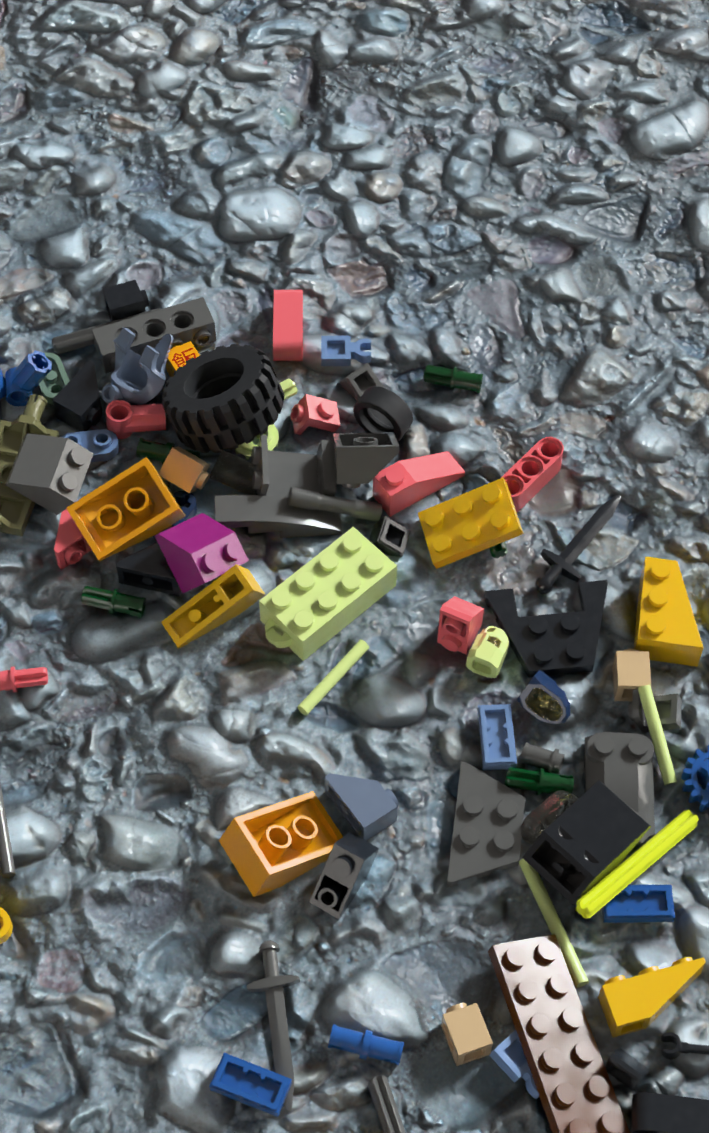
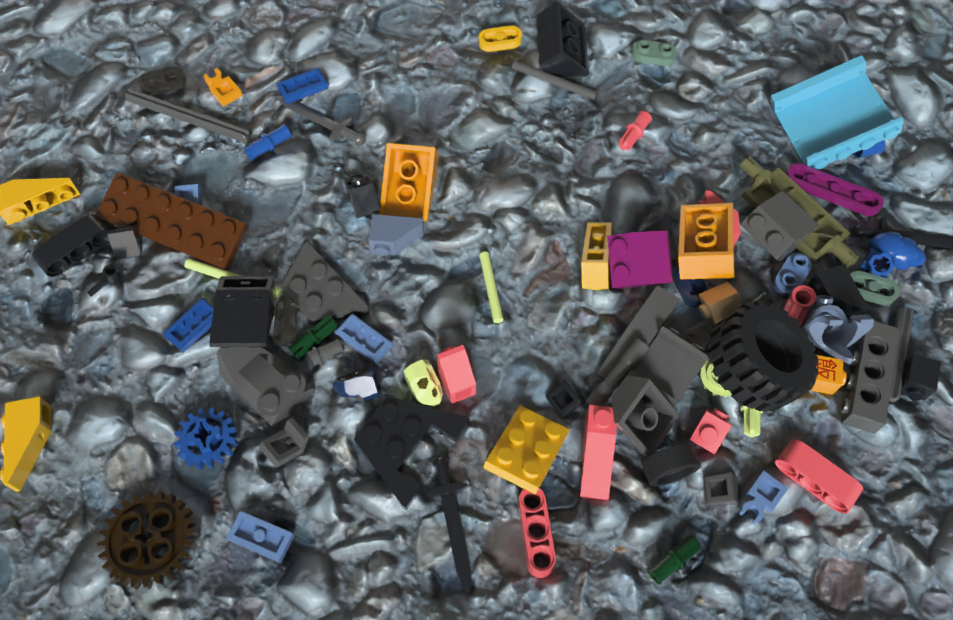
camera: 130 degrees right, 5 degrees up
dark green axle [81,586,146,618] -> none
yellowish green piece [259,527,397,661] -> none
tan brick [441,1003,493,1066] -> none
neon yellow axle [575,810,699,919] -> none
yellow slope [598,957,706,1038] -> none
tan brick [612,649,651,701] -> none
yellow wedge [634,556,703,667] -> none
yellowish green bar [637,685,677,785] -> none

